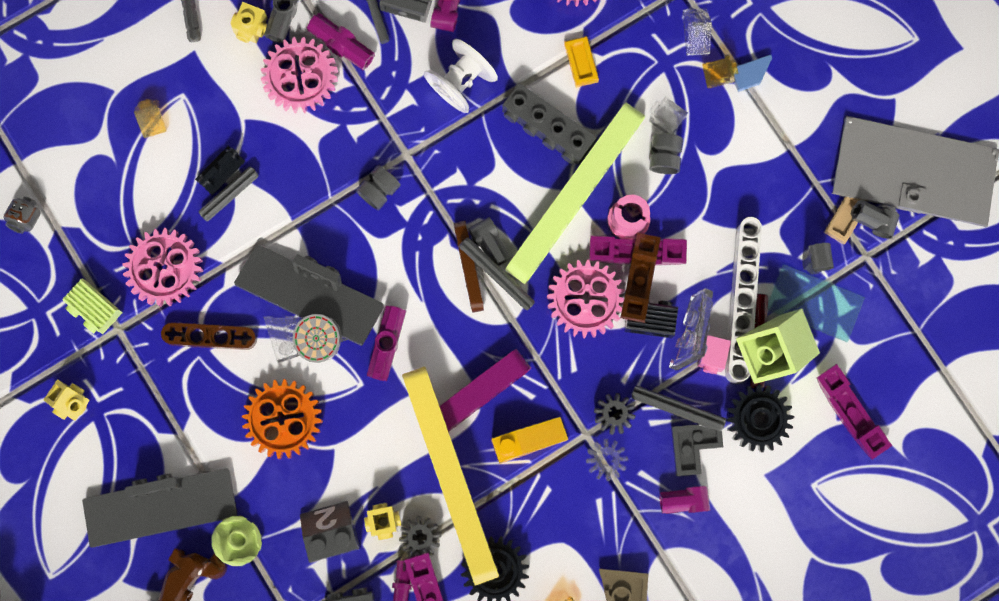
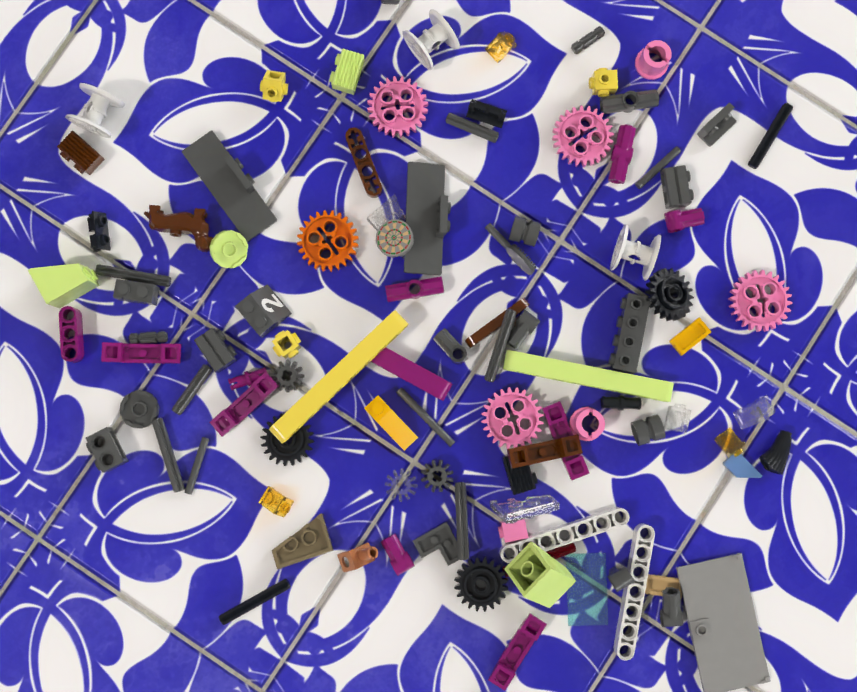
camera: 65 degrees right, 5 degrees up
none -> nougat bracket [337,543,378,572]
none -> dark grey bar [396,387,455,447]
none -> white piece [402,9,460,70]
none -> dark grey piece [433,328,467,364]
none -> dark grey piece [485,223,536,275]
none -> black pin [601,395,641,411]
none -> white beam [613,523,655,661]
none -> black gear [645,268,694,321]
none -> black piece [759,430,792,475]

